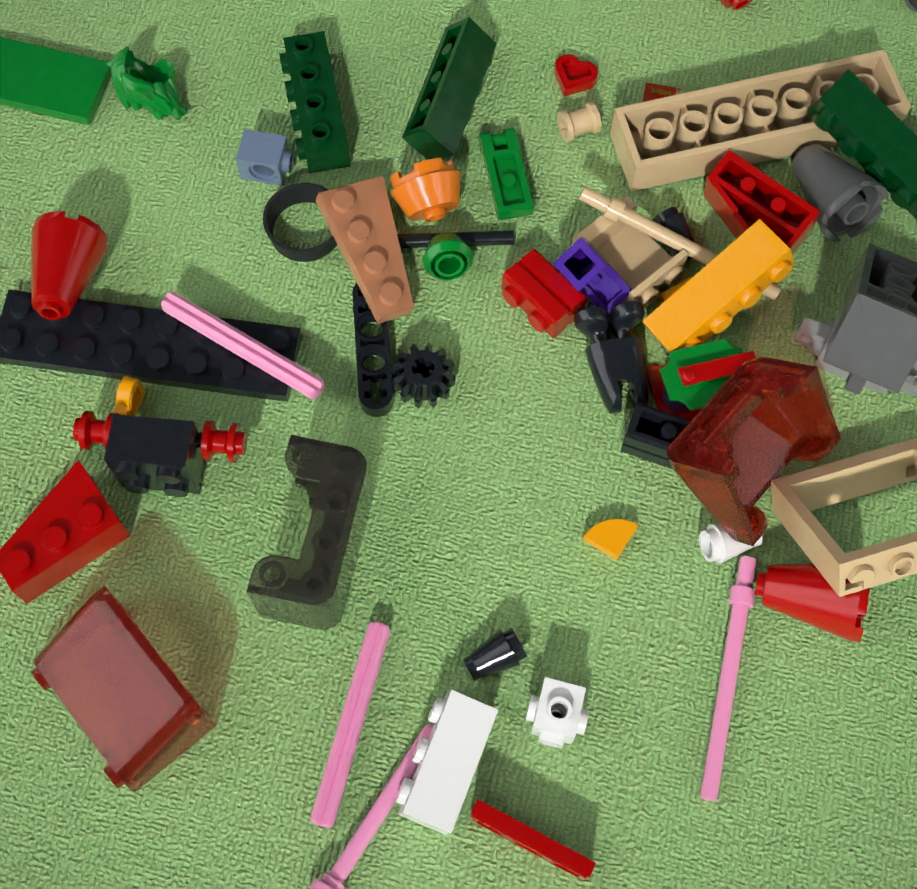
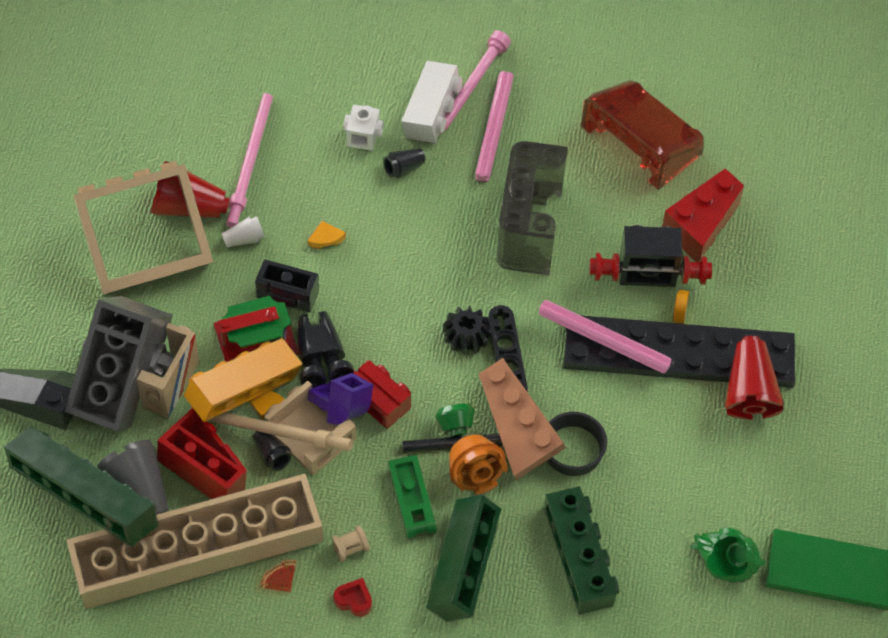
camera: 175 degrees right, 10 degrees down
sand blue brick [236,129,294,186] -> none
red tile [470,800,596,881] -> none
clear red windscreen [667,357,841,546] -> none
none -> tan panel [136,323,200,418]

